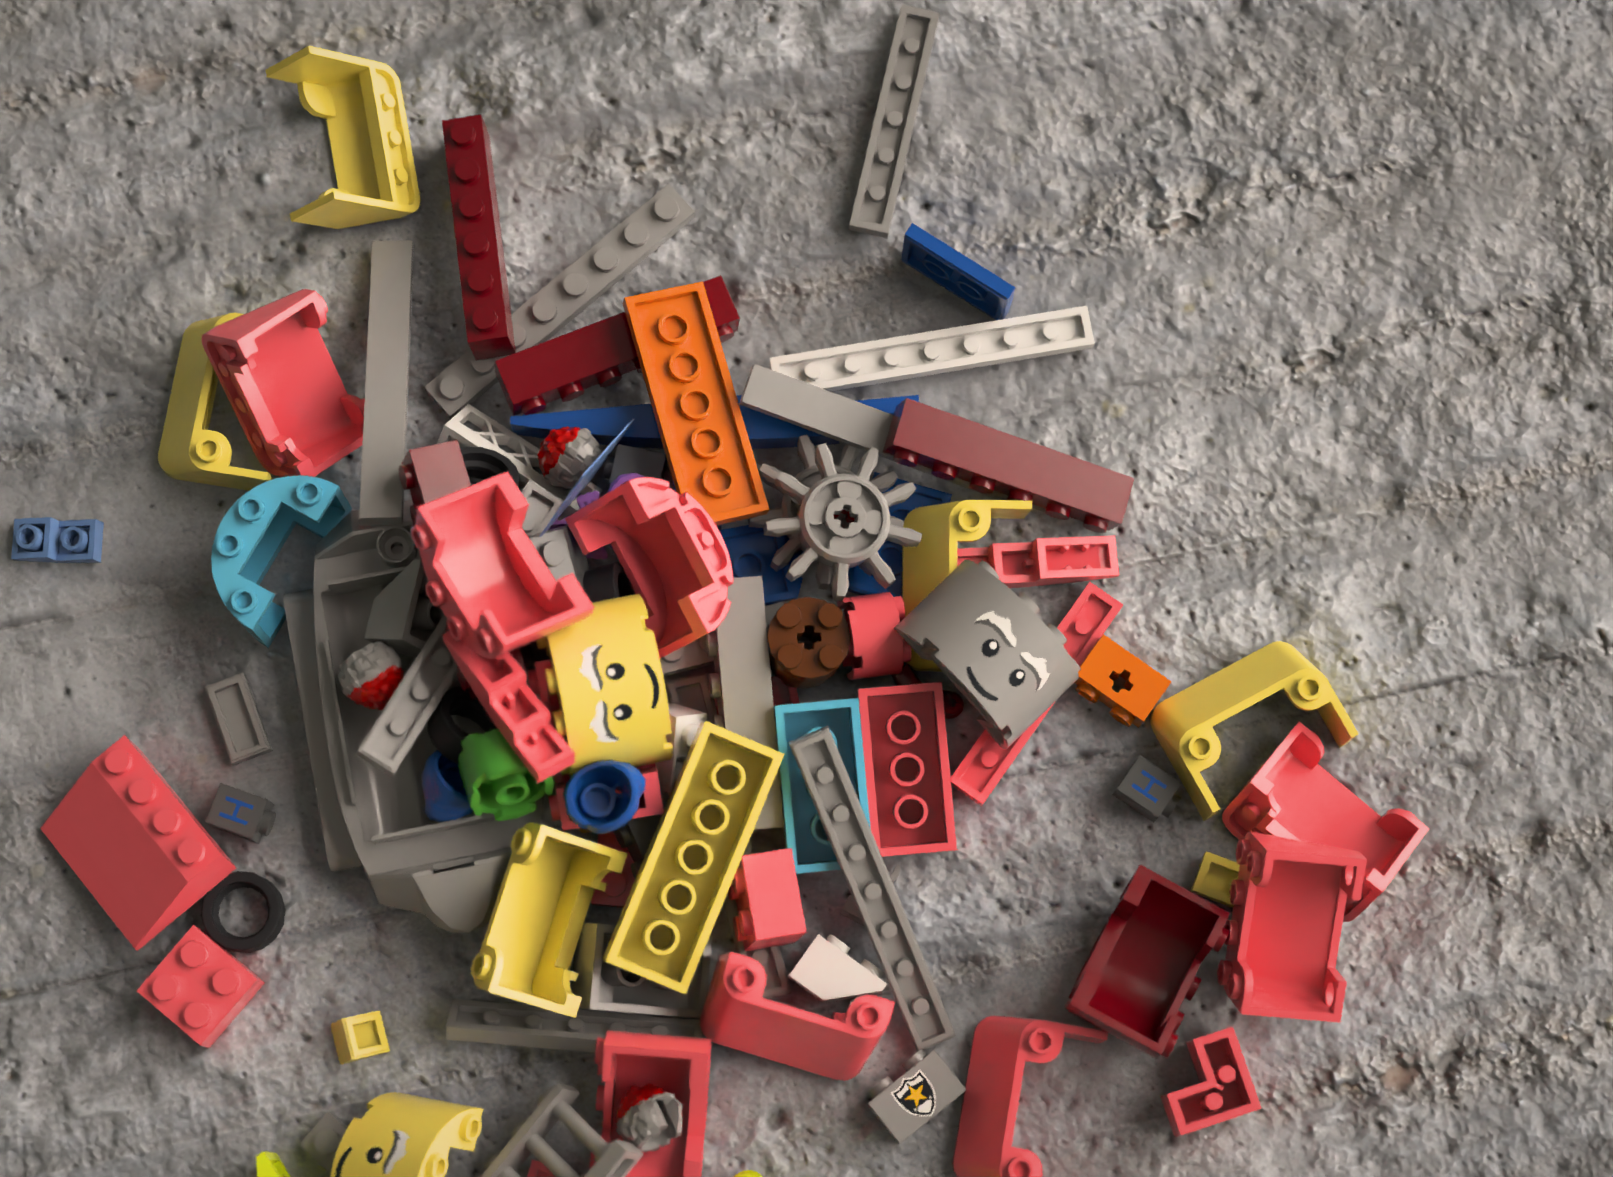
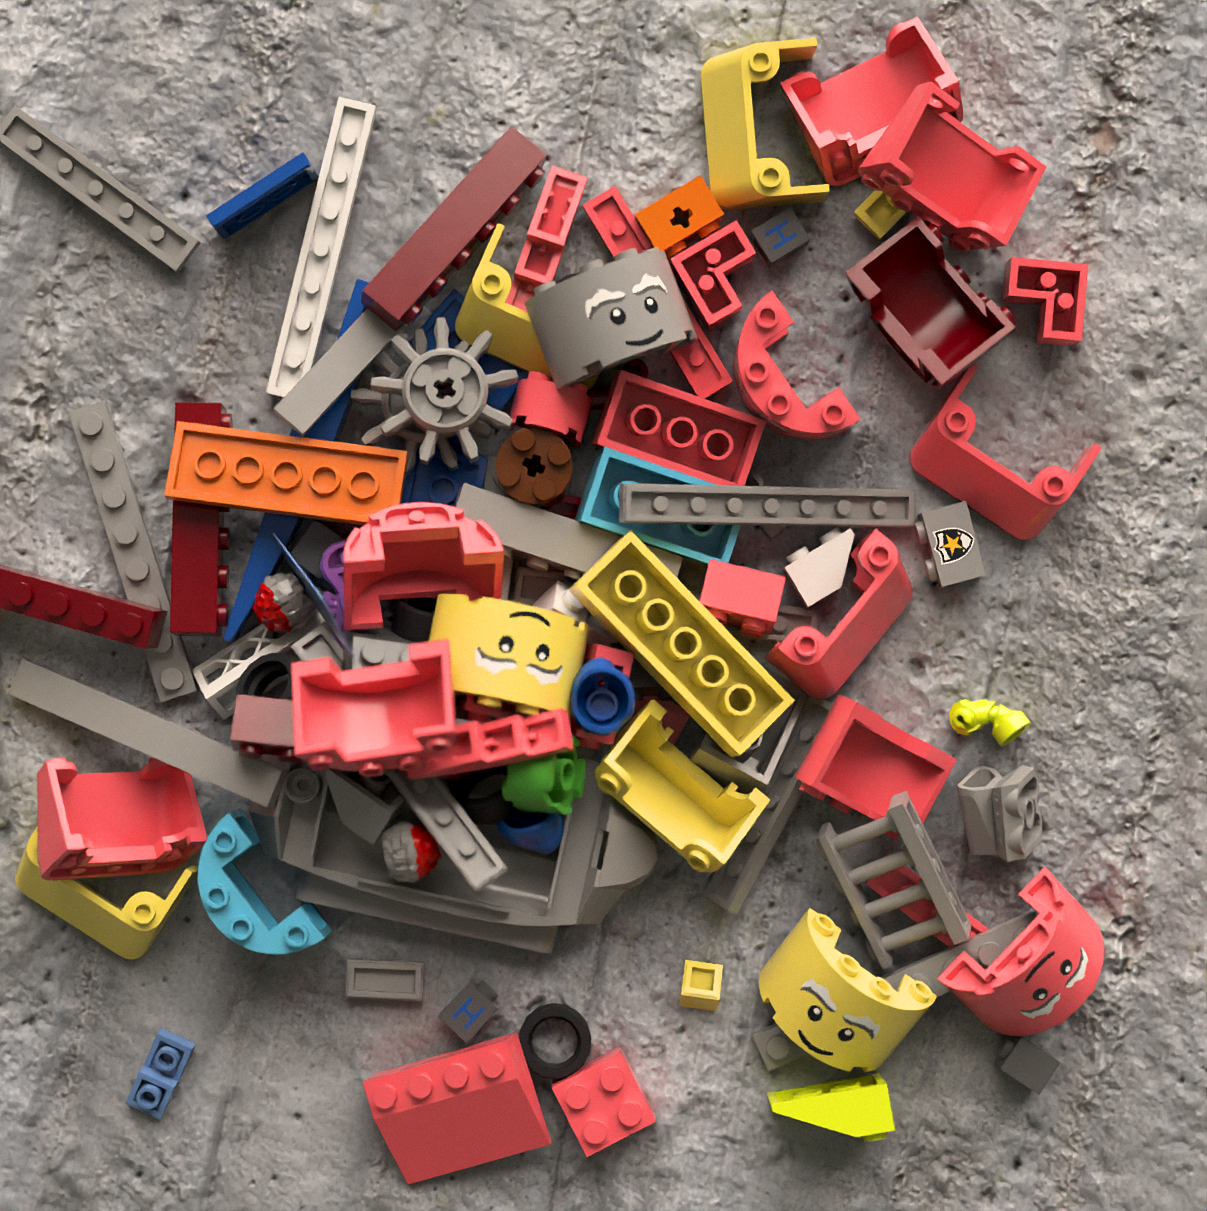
camera: 65 degrees left, 10 degrees up
light grey piece [616,1084,683,1153] -> none
none -> coral brick [669,220,756,331]
none -> coral cylinder [734,290,860,441]

